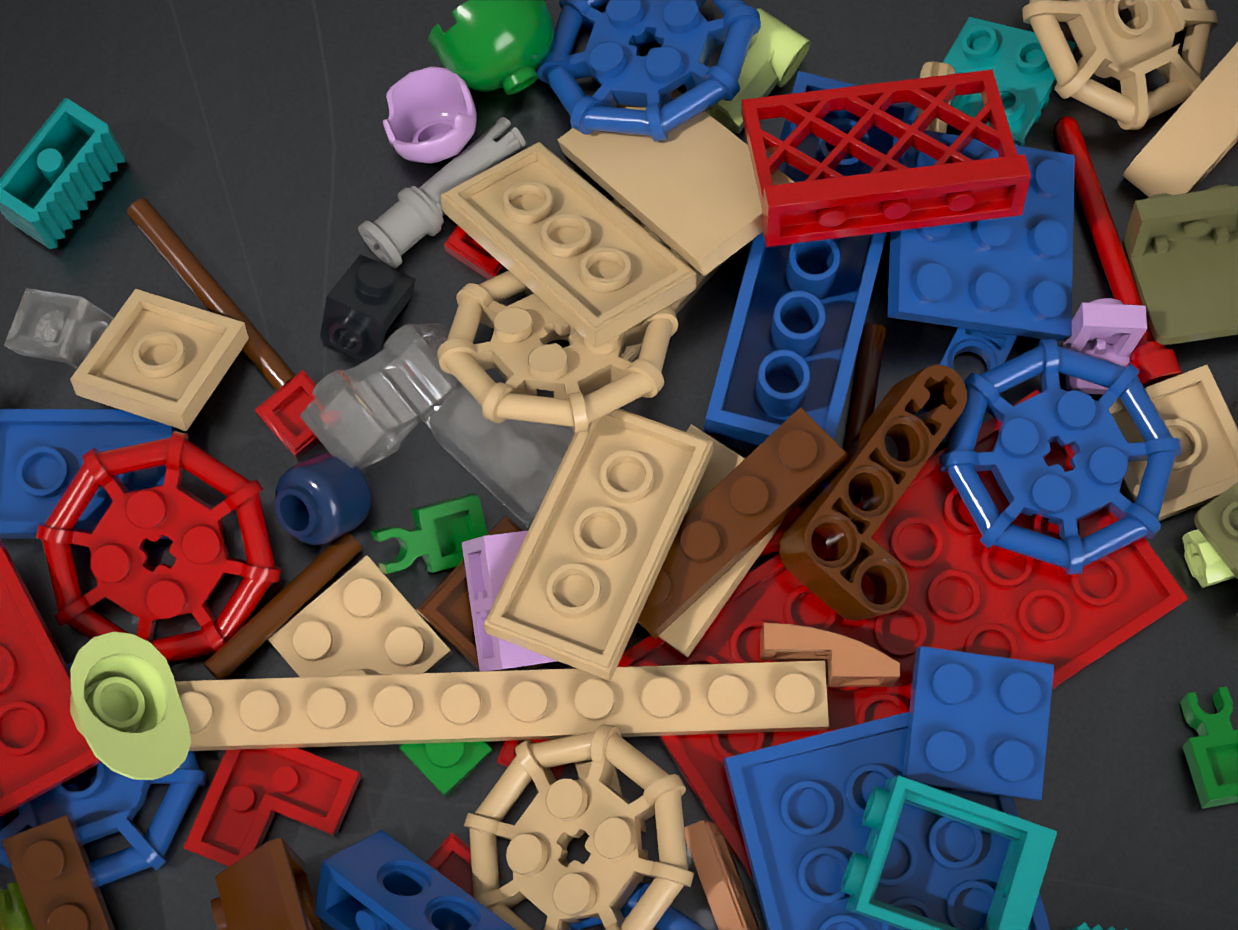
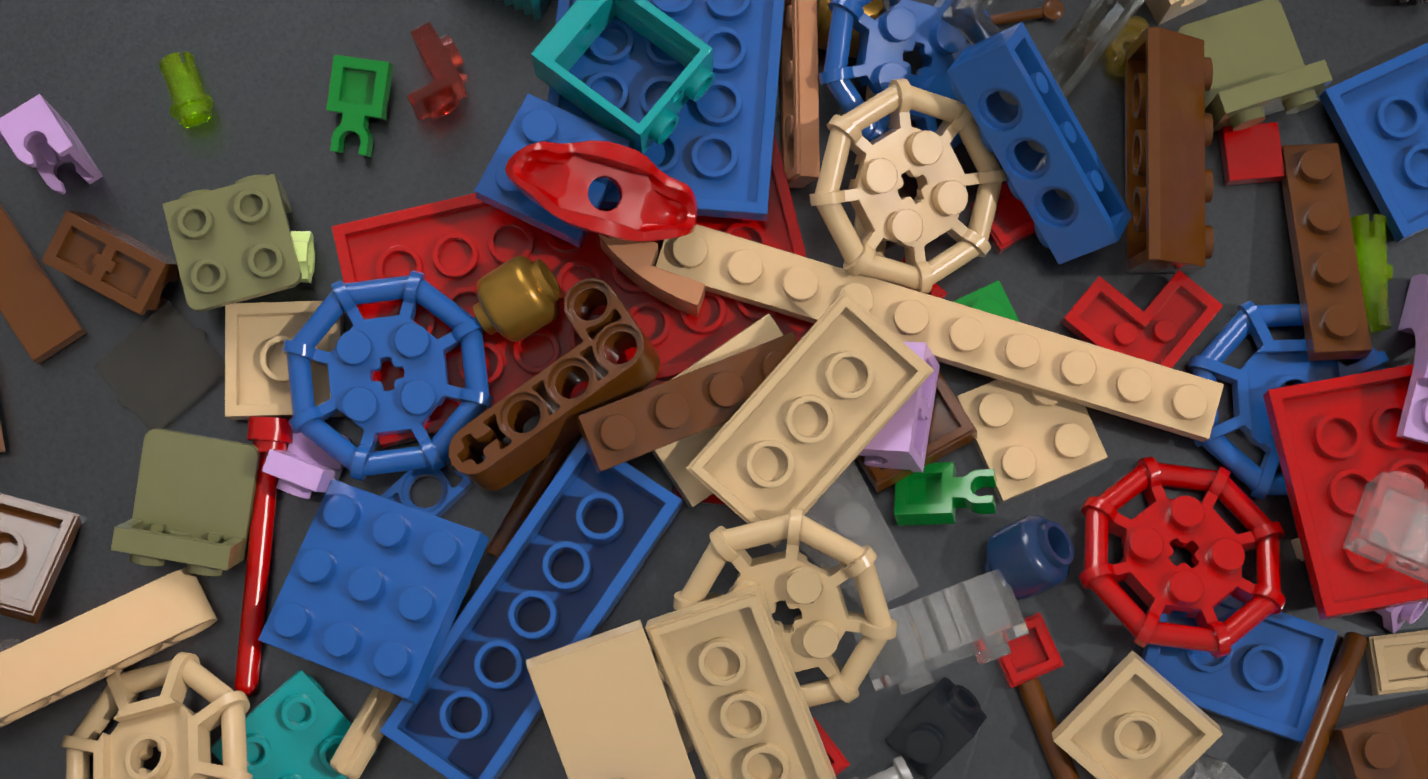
camera: 165 degrees left, 5 degrees up
yellowish green piece [70,632,191,780] -> none
reddish brown bar [204,533,362,680] -> none
red fence [741,69,1031,247] -> none
none -> clear red bracket [407,22,467,120]
none -> pearl gold head [473,256,563,342]
none -> red piece [504,140,697,241]

